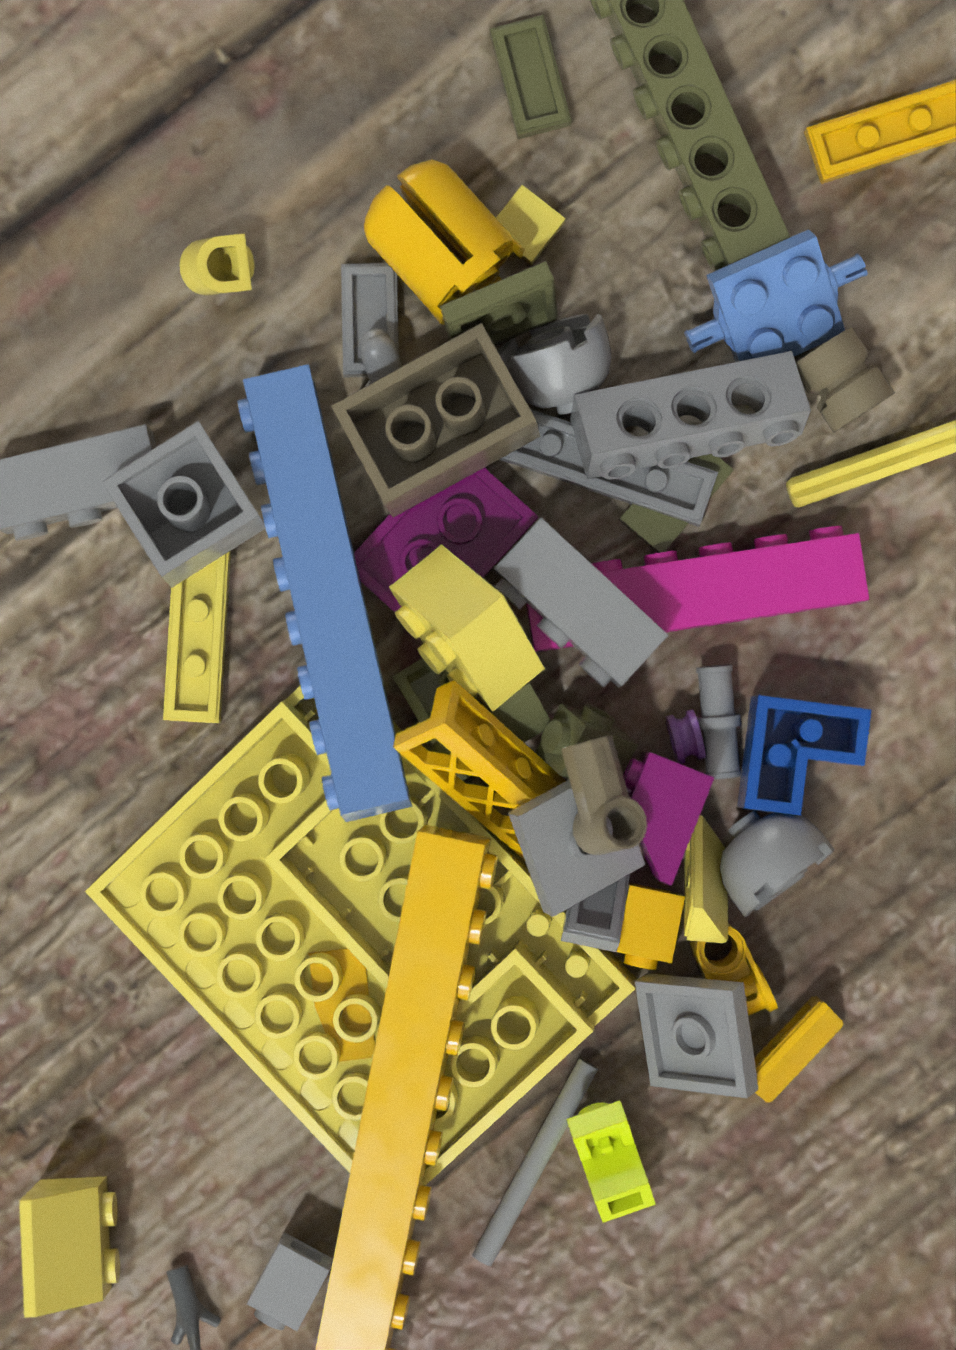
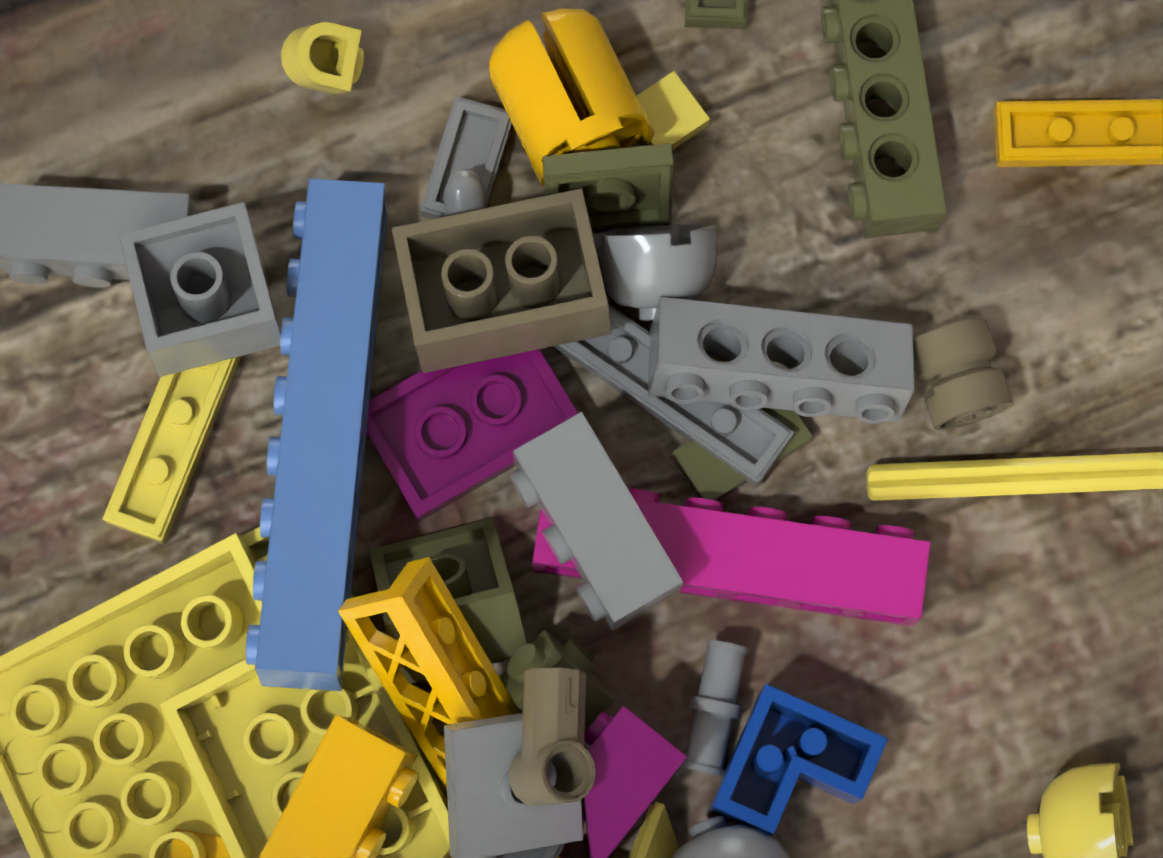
camera: 15 degrees right, 10 degrees down
light yellow brick [389,544,545,712] -> none
medium lavender bush [666,709,706,764] -> none
medium blue plate [684,229,868,362] -> none

